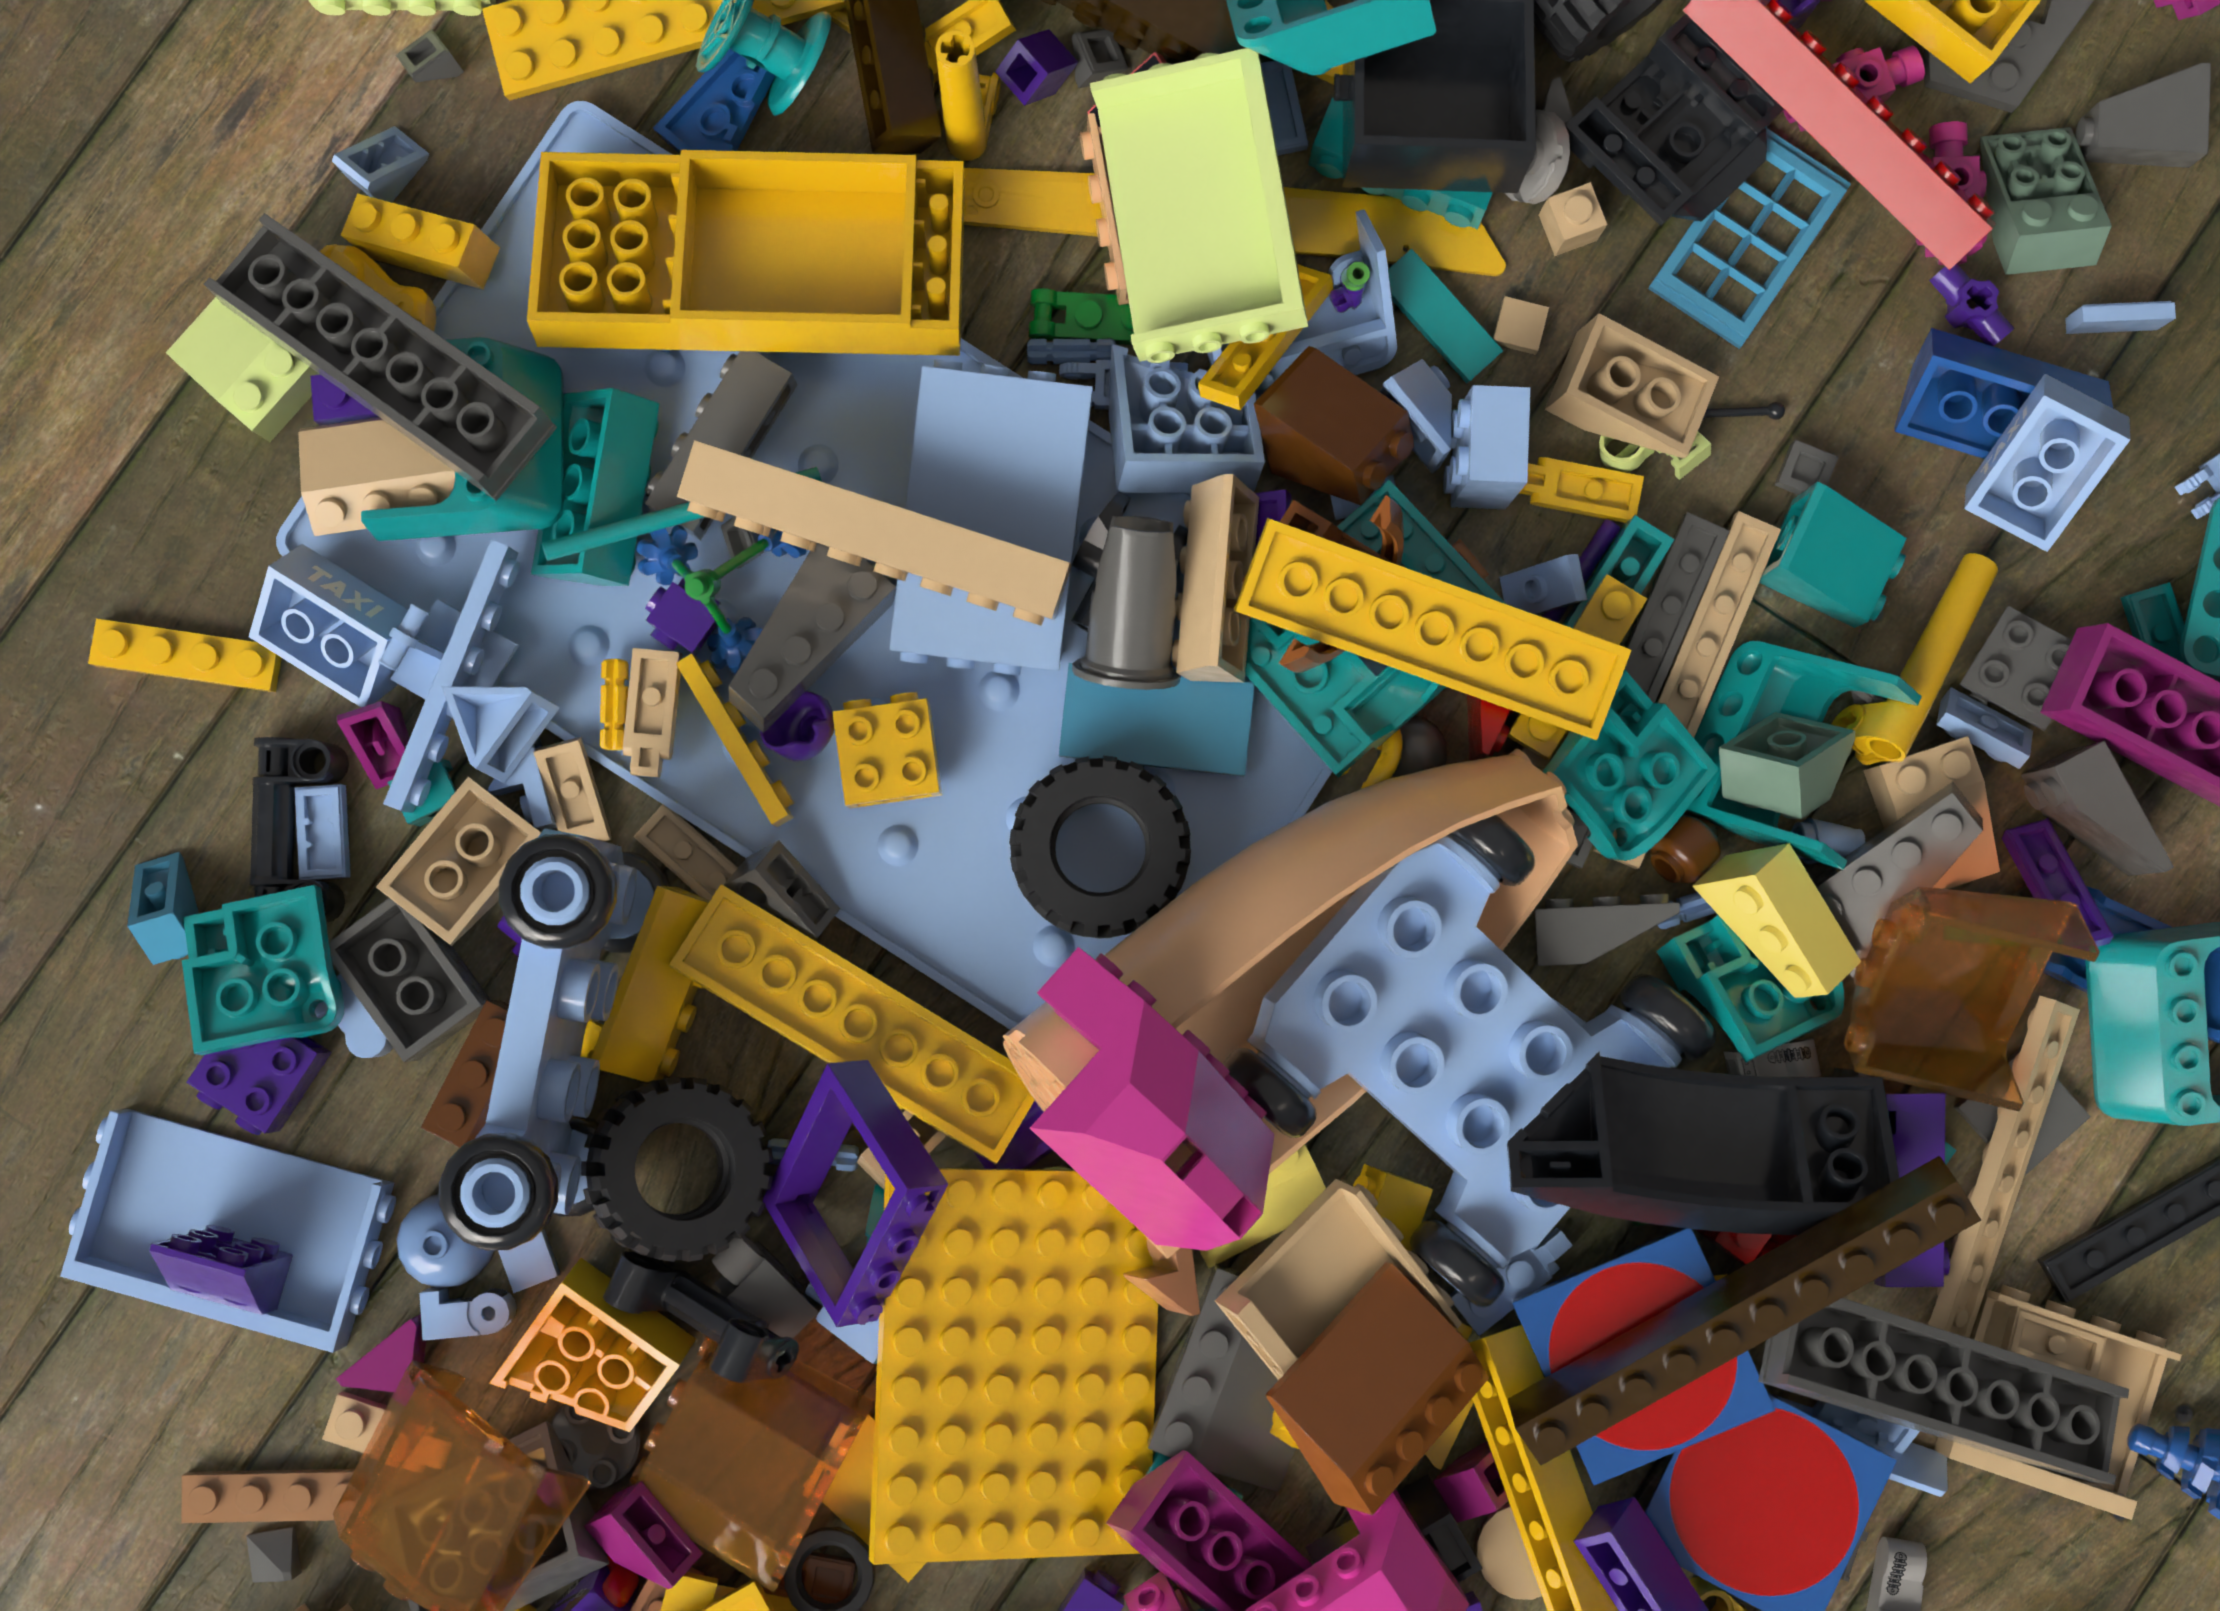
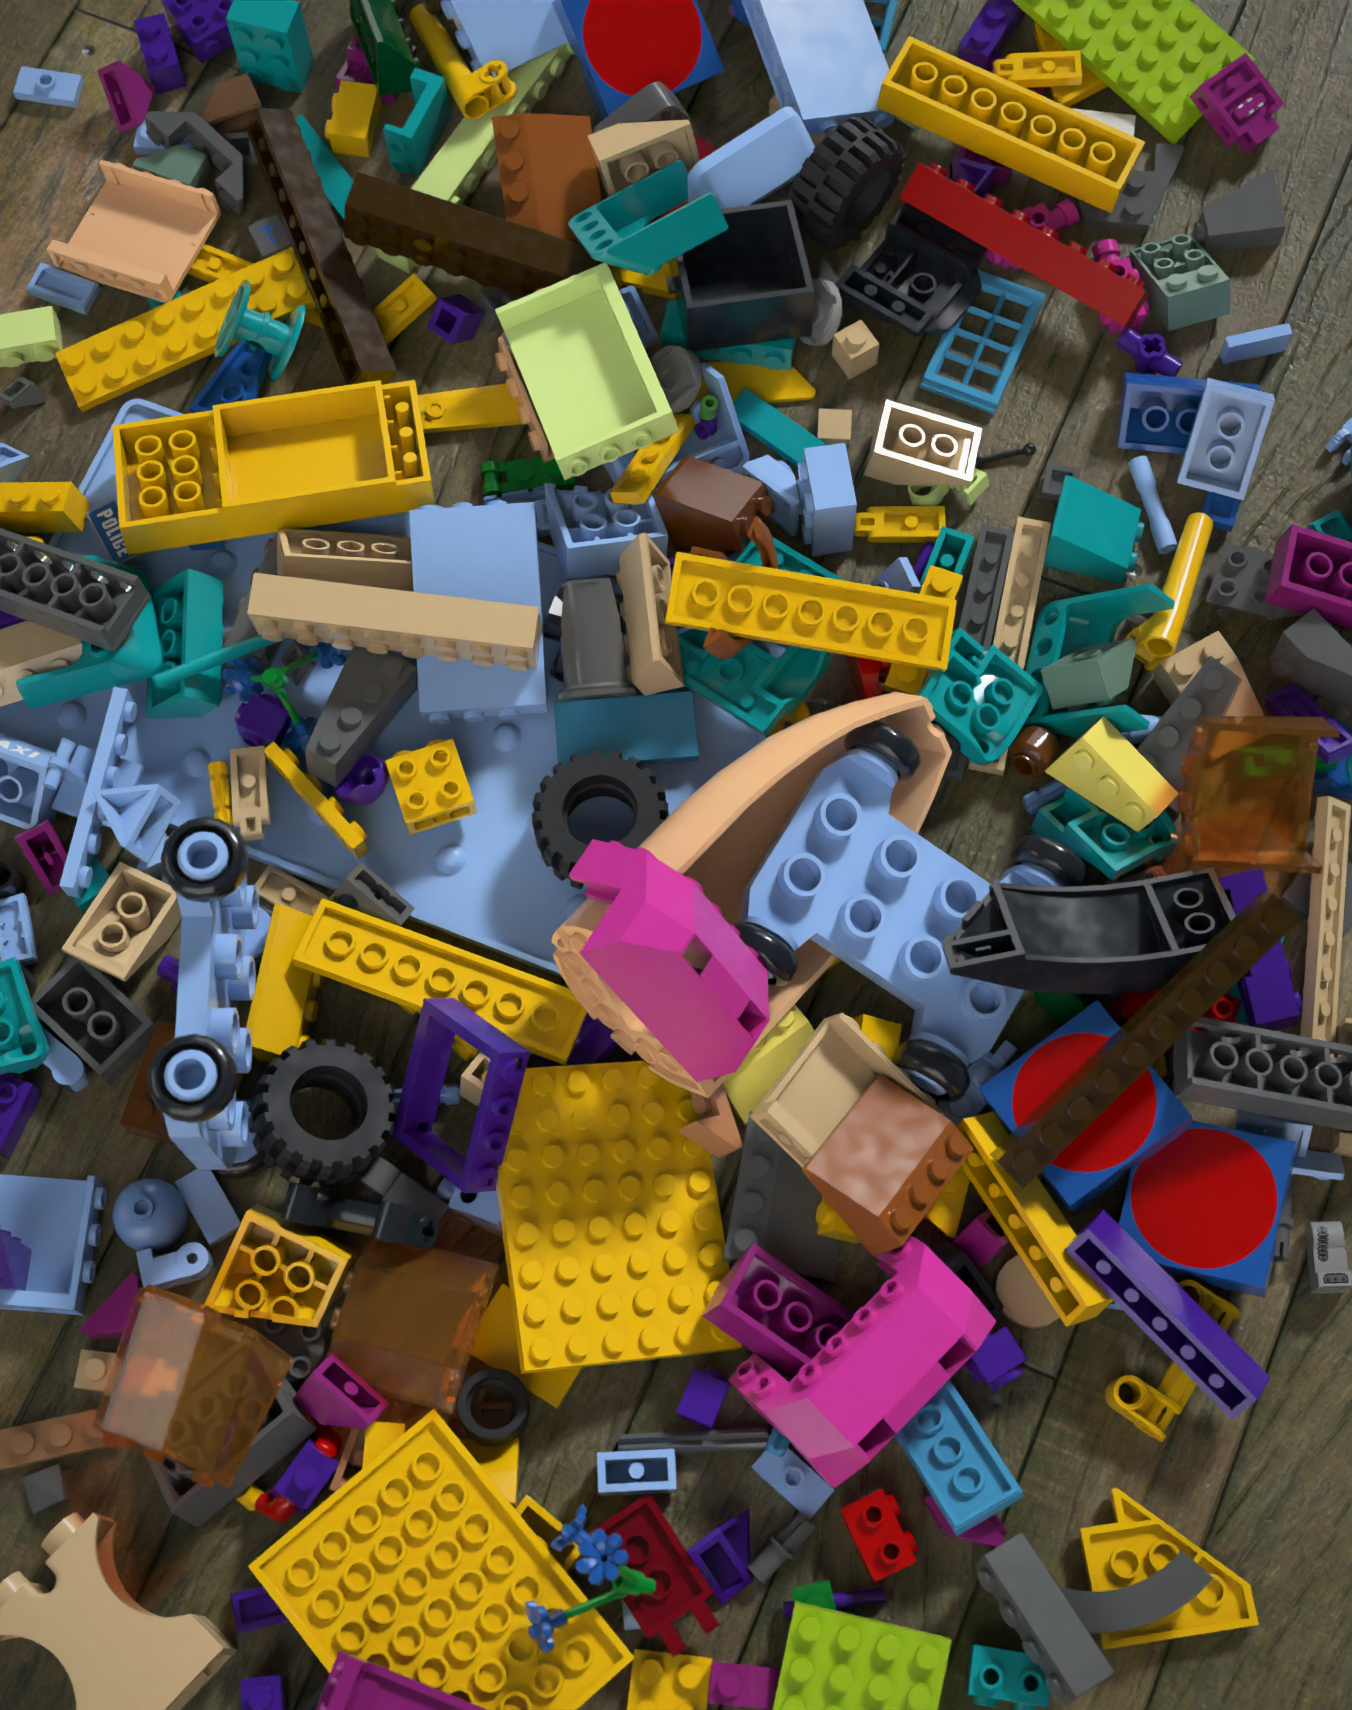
camera: 10 degrees left, 15 degrees down
yellow axle [936,30,1001,161] -> none
dark grey slope [1535,894,1680,966] -> none
light blue plate [1936,687,2033,769] -> none
none -> tile [86,499,147,565]
none -> tan slope [277,528,413,592]
none -> light grey tile [650,345,702,413]
none -> light blue piece [1128,456,1178,554]
none -> blue plate [1201,491,1241,532]

